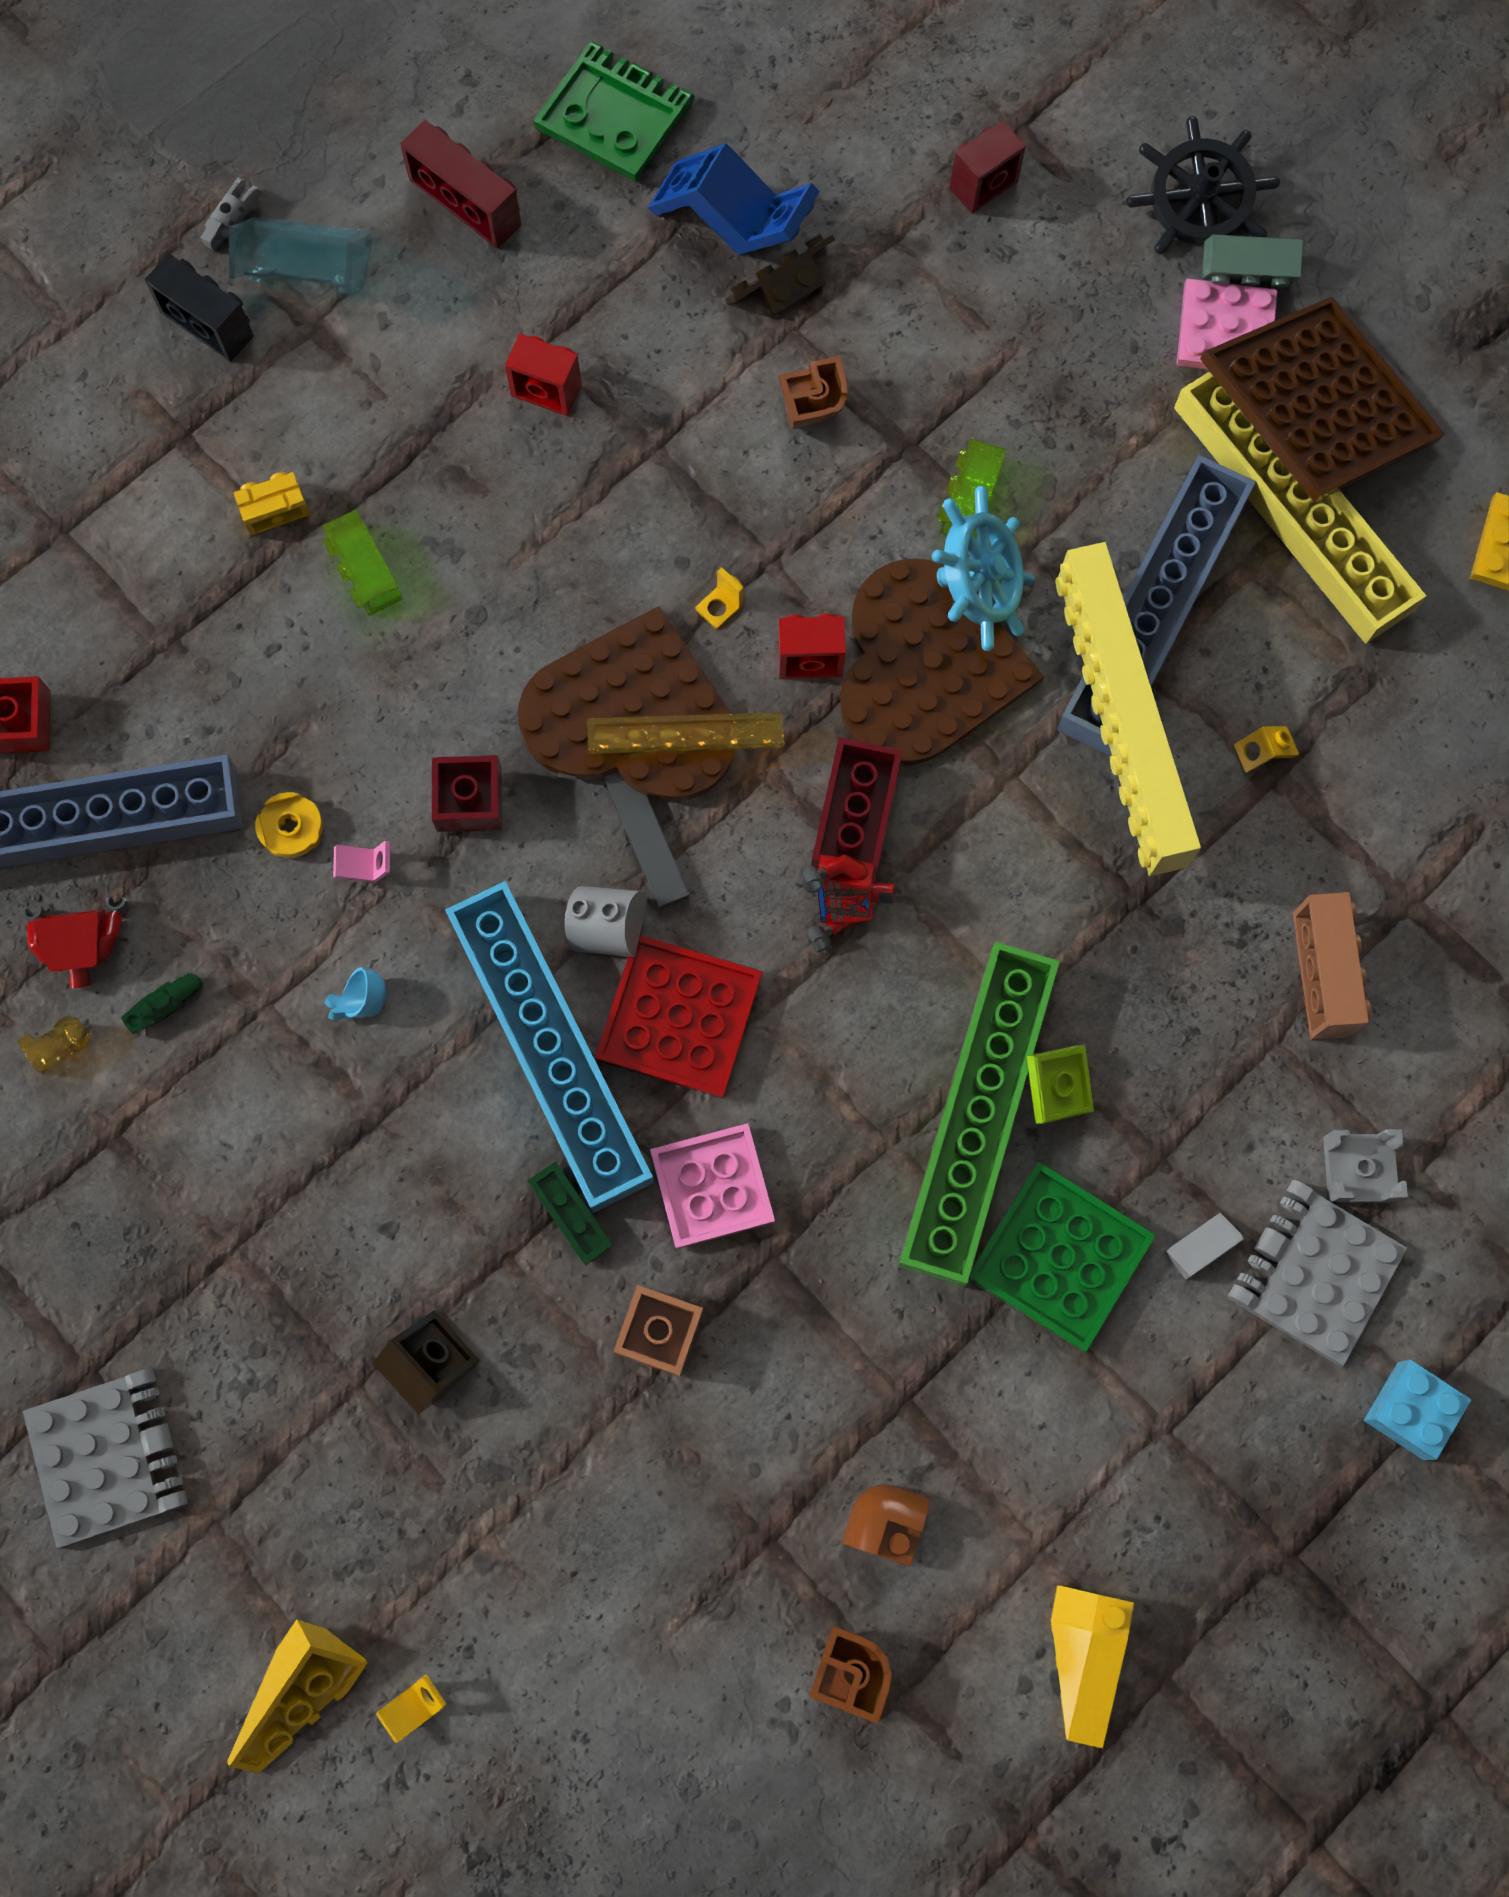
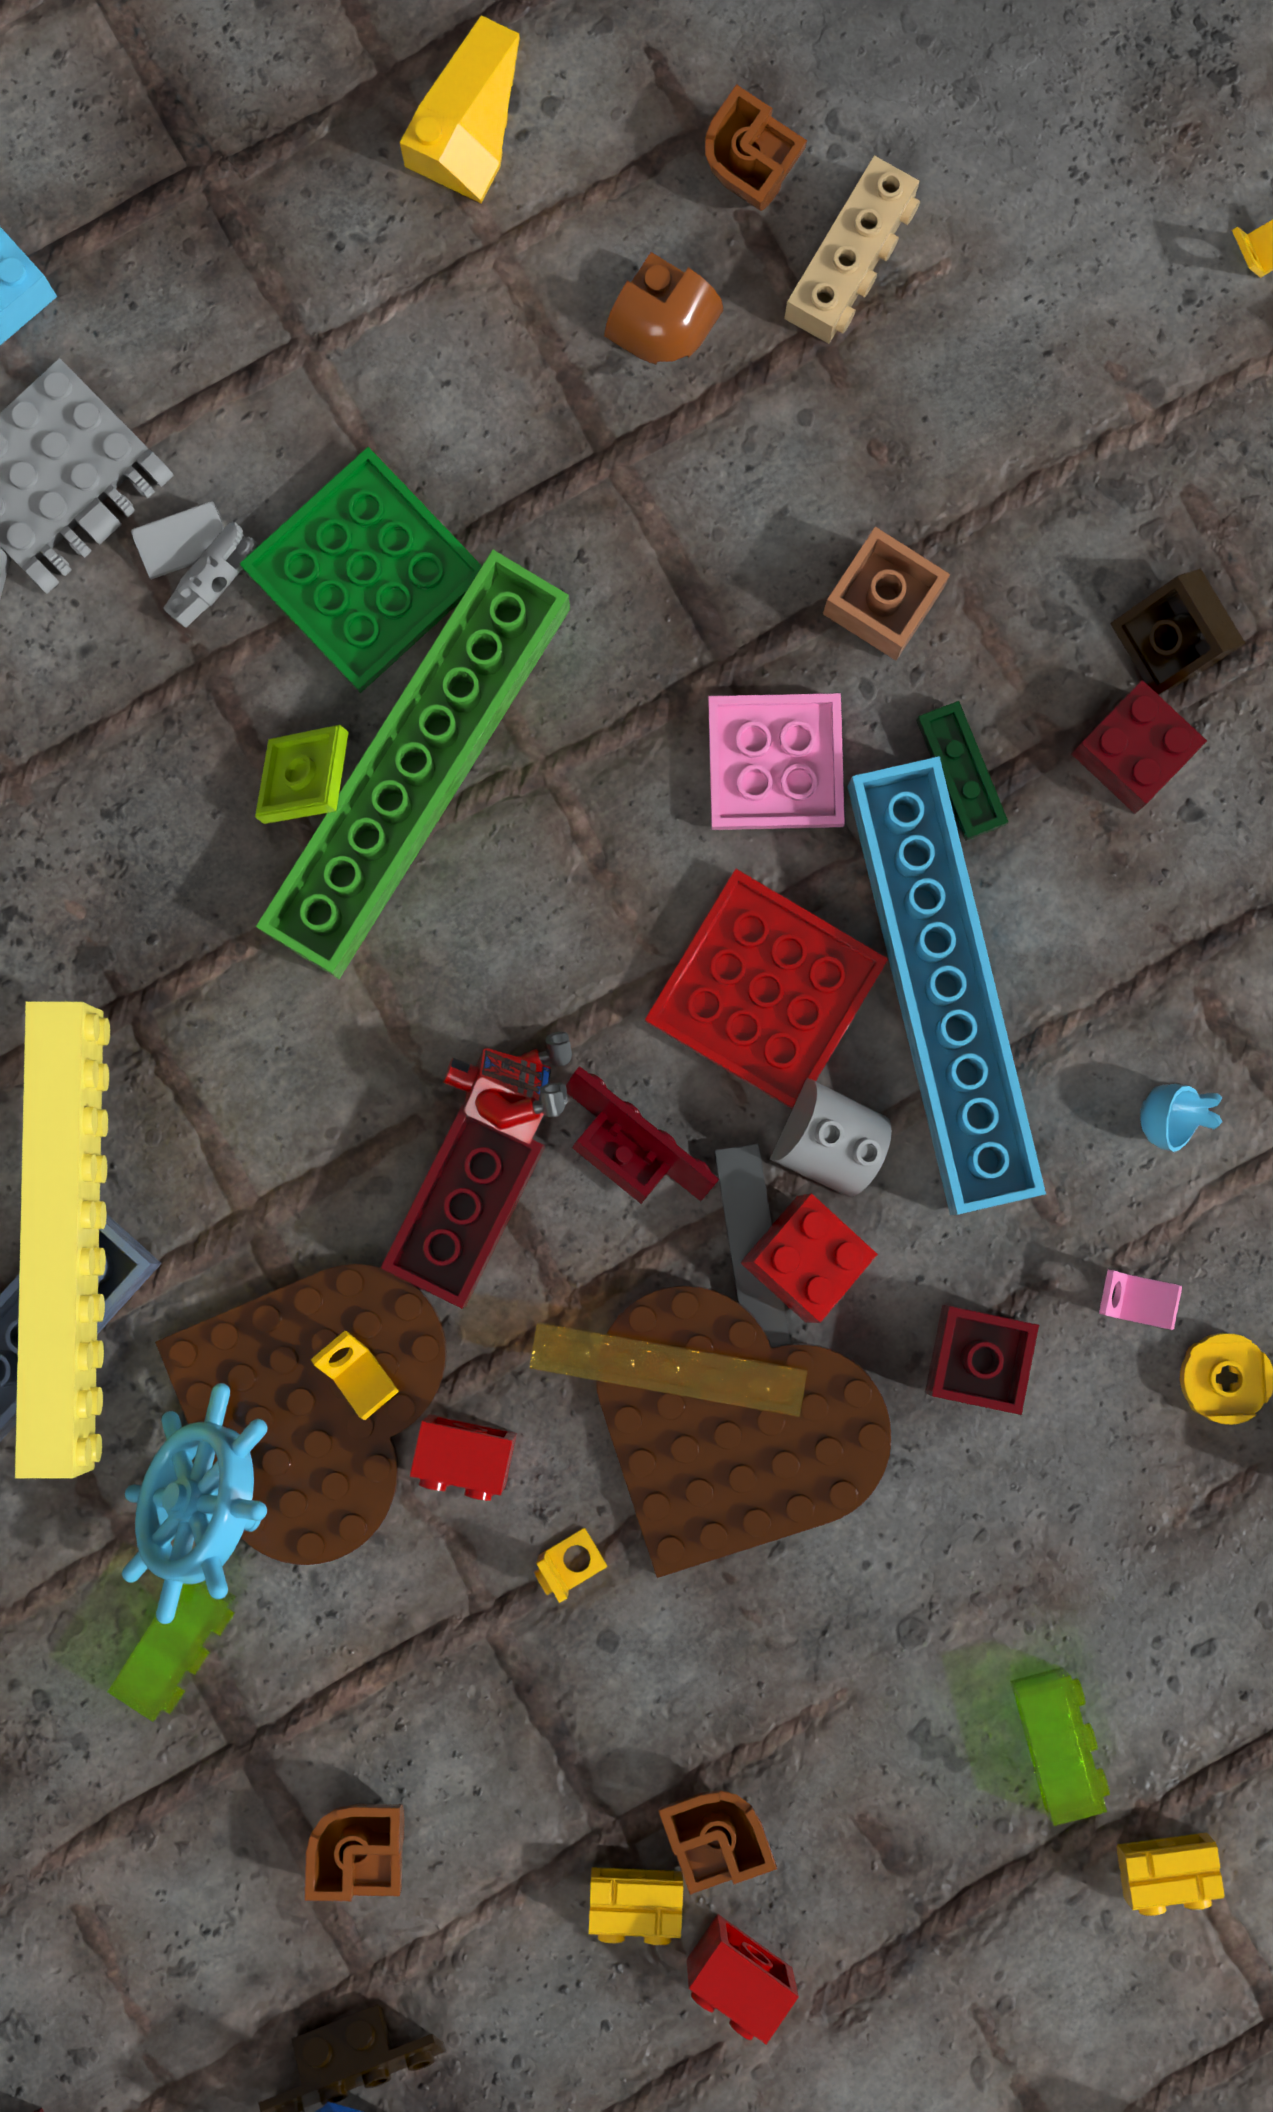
camera: 165 degrees left, 10 degrees up
none -> light grey hinge [164,521,259,627]
none -> yellow bracket [311,1331,398,1420]
none -> dark red bracket [566,1066,719,1204]
none -> yellow brick [589,1867,683,1945]
none -> dark orange brick [658,1790,777,1895]
none -> red brick [740,1193,878,1323]
none -> tan brick [784,155,920,344]
none -> dark red brick [1071,680,1207,814]

